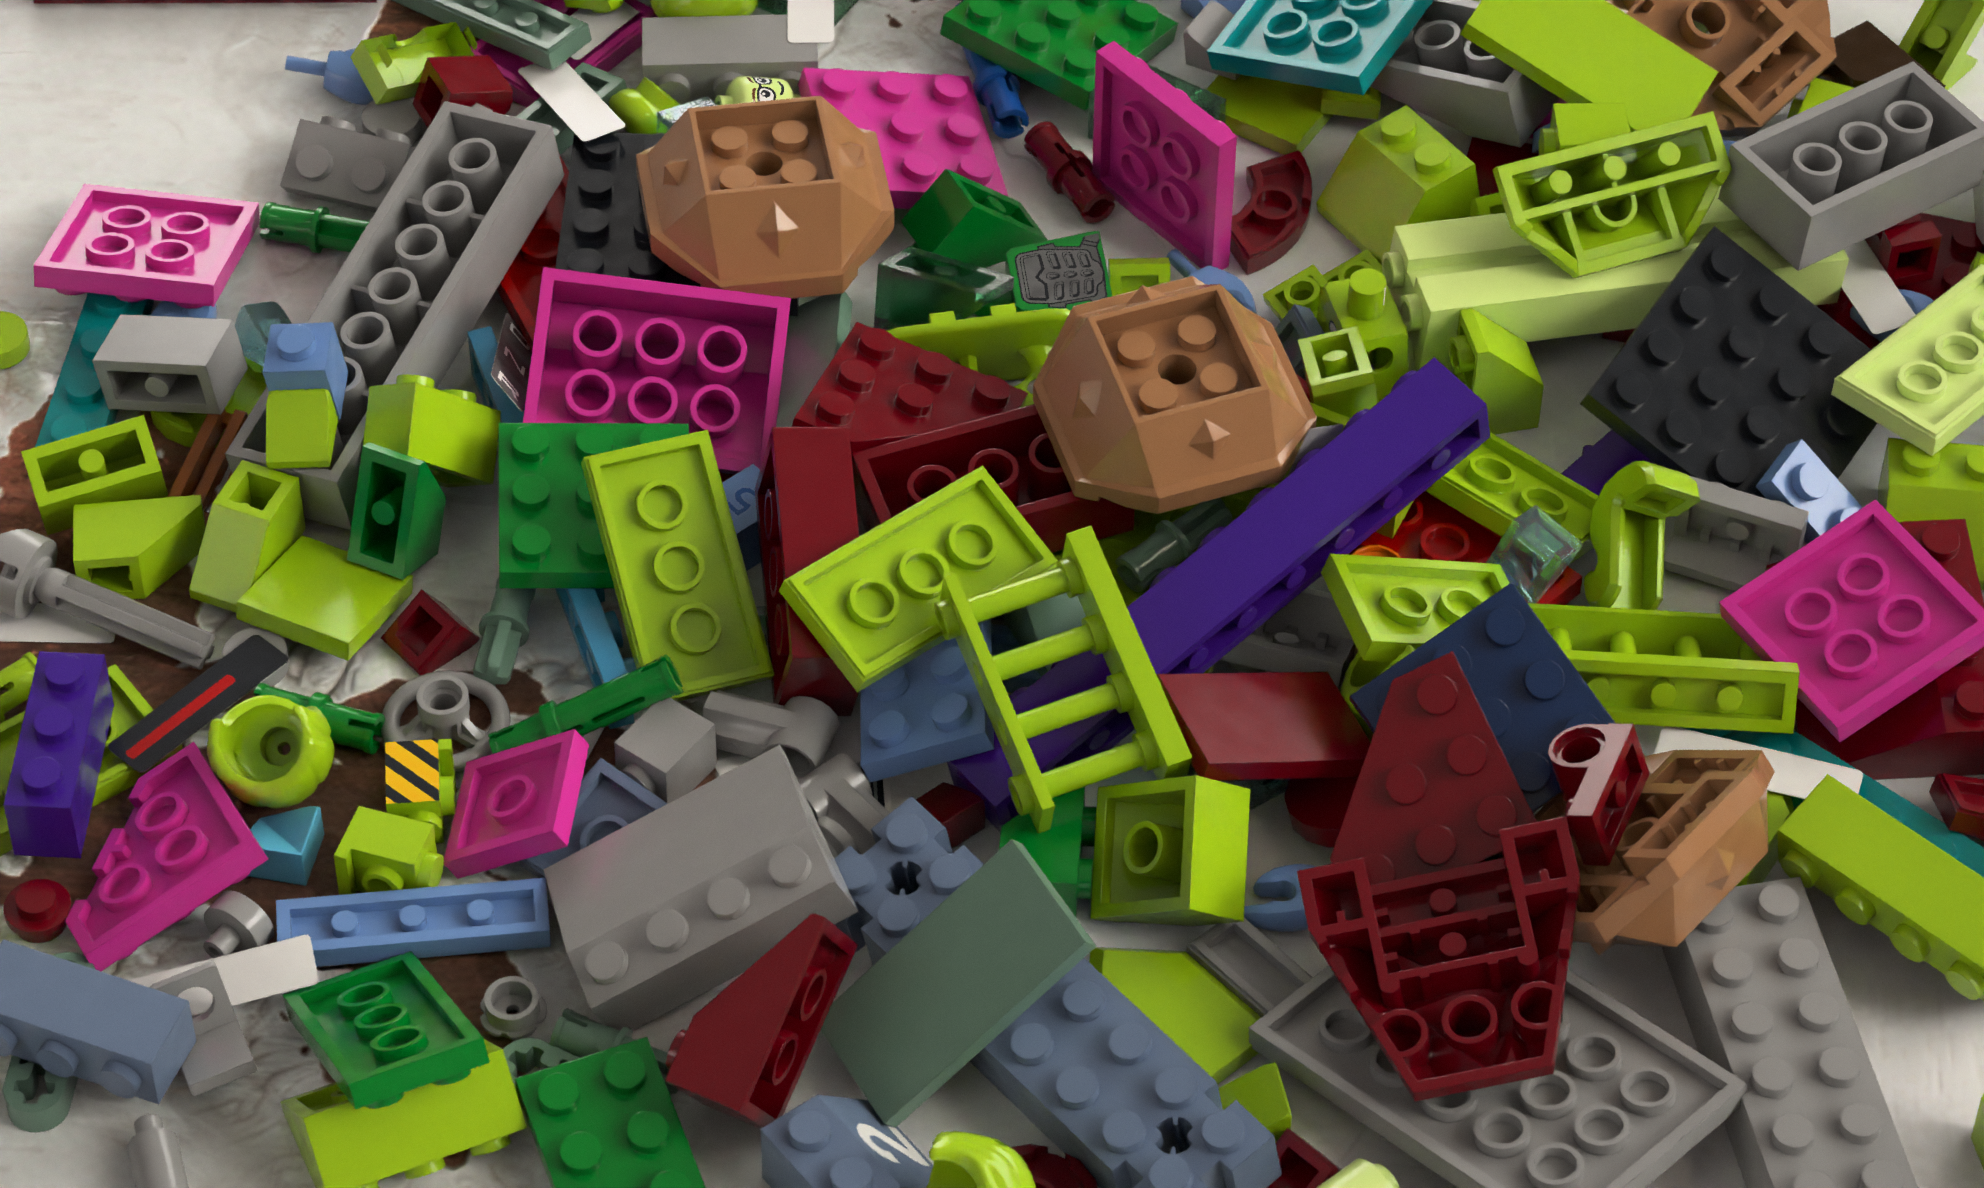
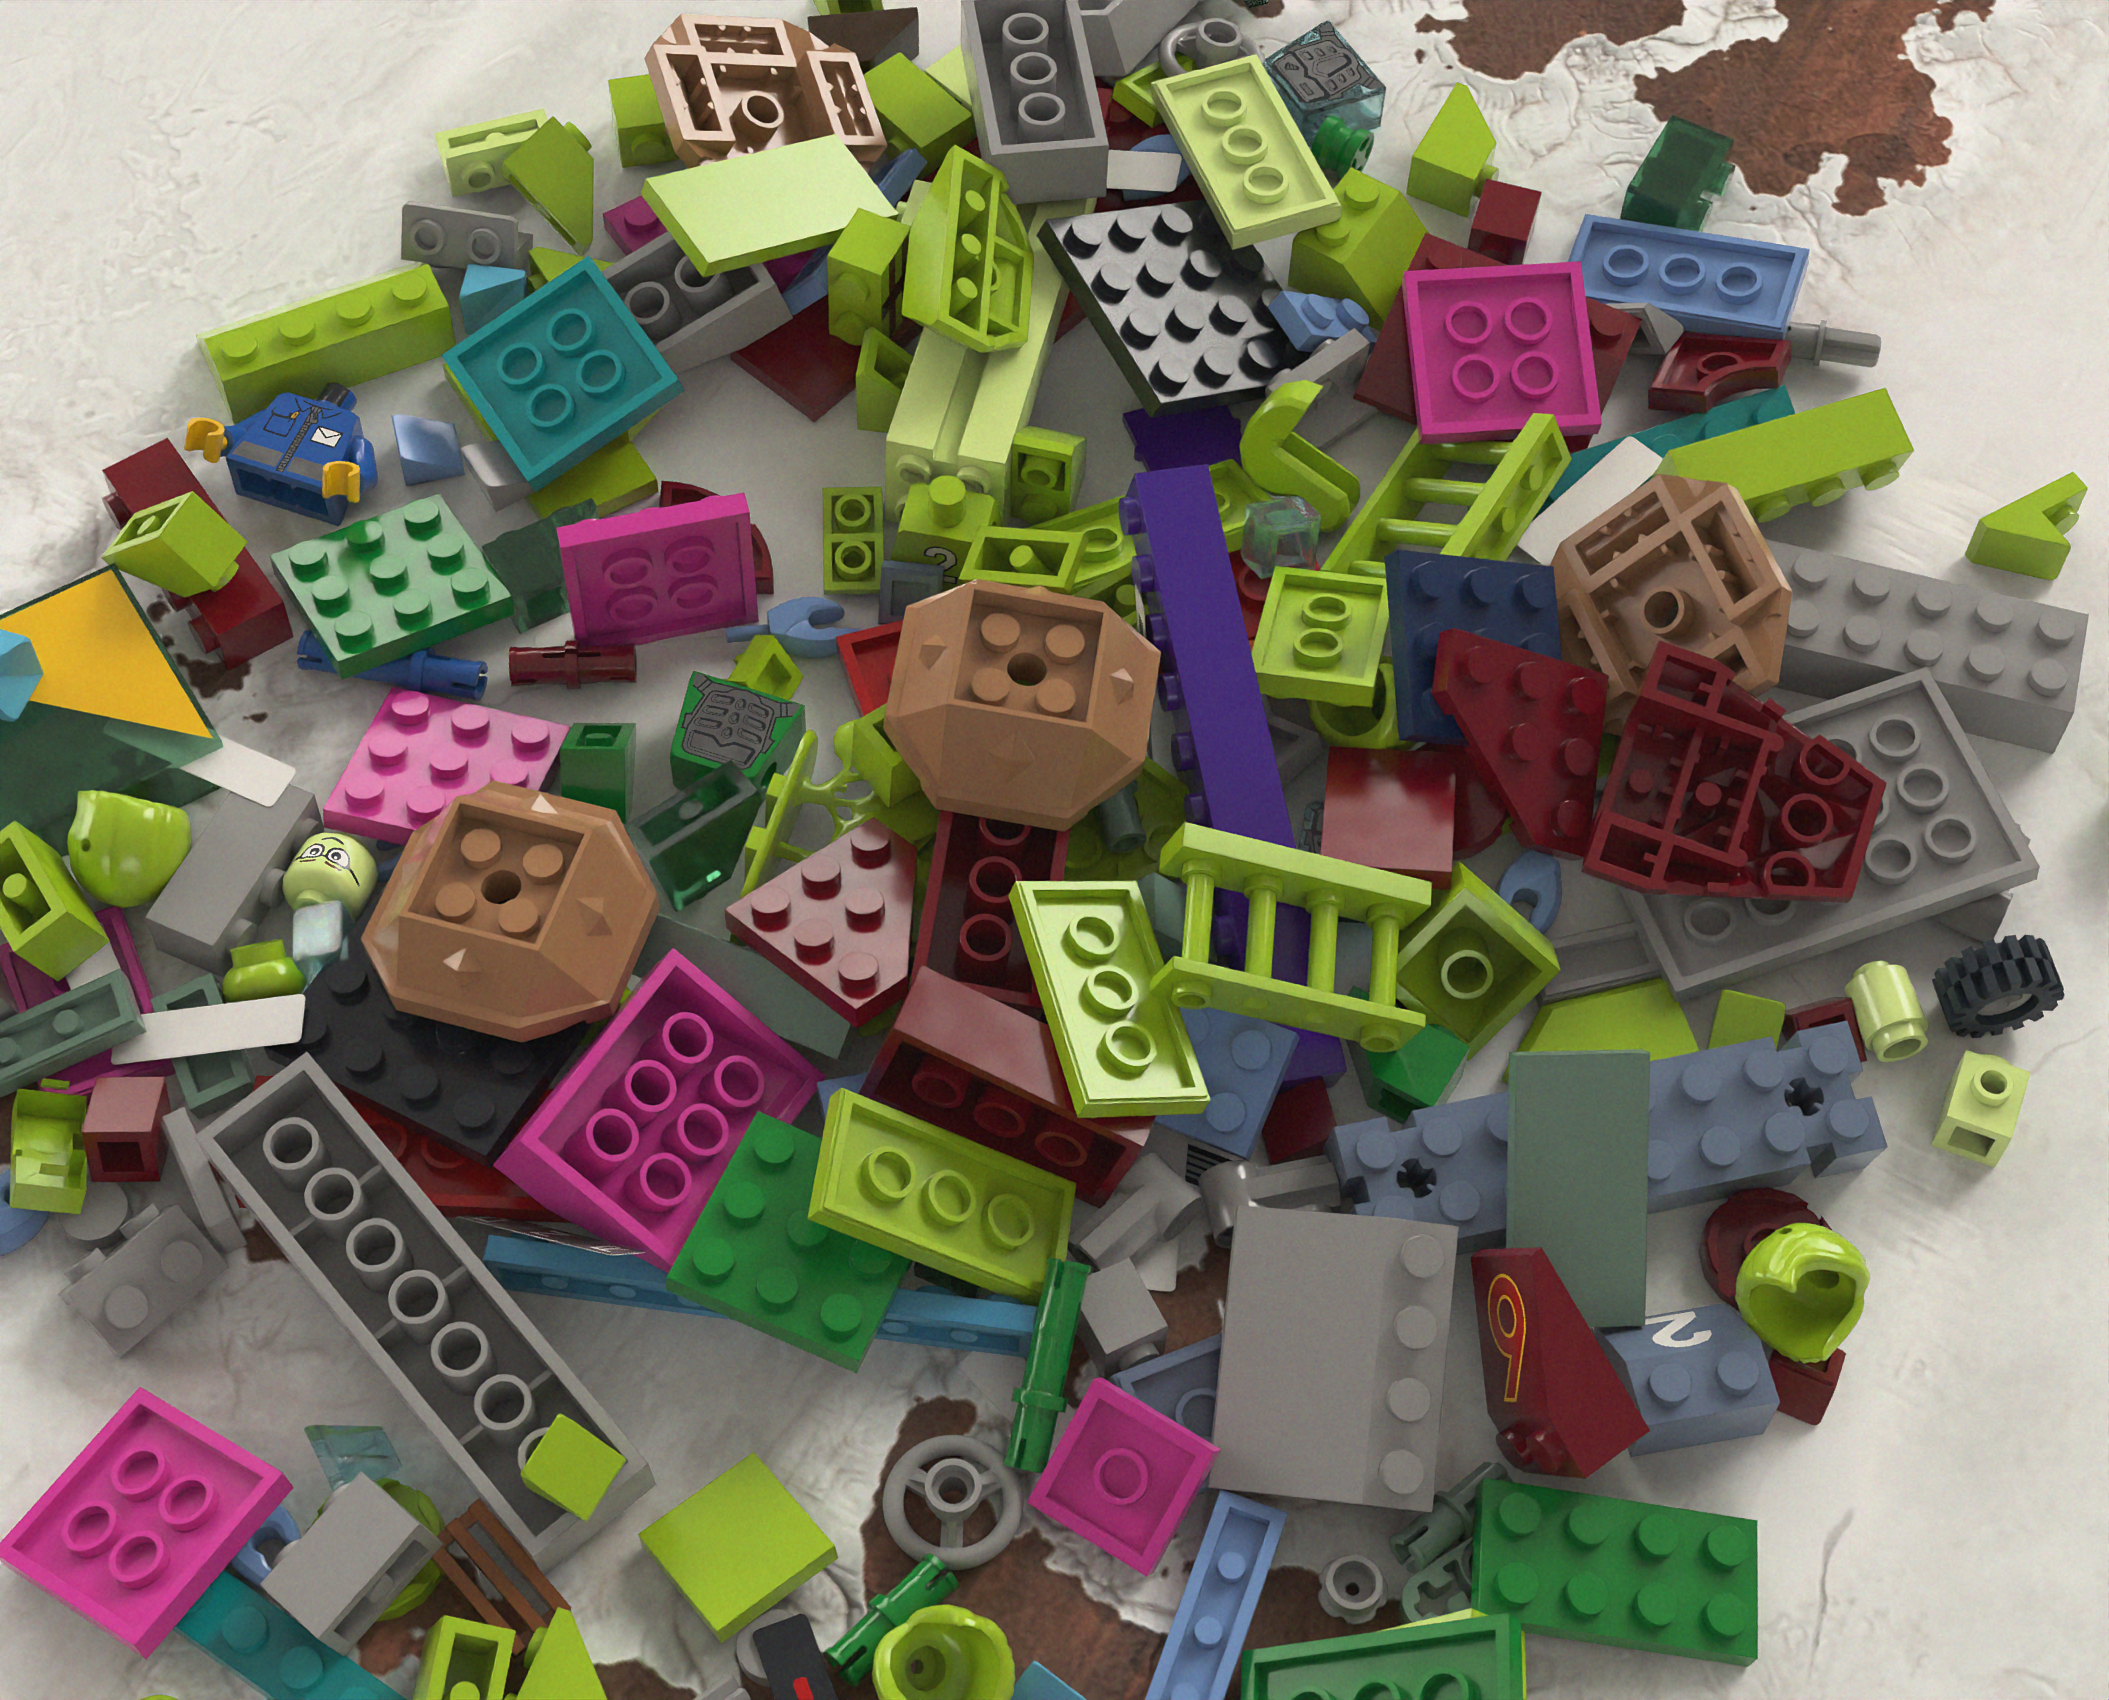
camera: 65 degrees left, 10 degrees up
lime slope [189,460,306,613] -> none
green axle [259,202,370,254] -> none
medium blue brick [262,322,348,420] -> none
lime brick [334,806,444,895] -> none
green slope [347,442,446,580] -> none
lime brick [363,374,501,488] -> none
dark red slope [381,589,480,675] -> none
brick [385,739,456,843] -> none
sand green axle [473,577,537,687] -> none
lime slope [1316,105,1480,265] -> none
dark red plate [1548,723,1650,866] -> none

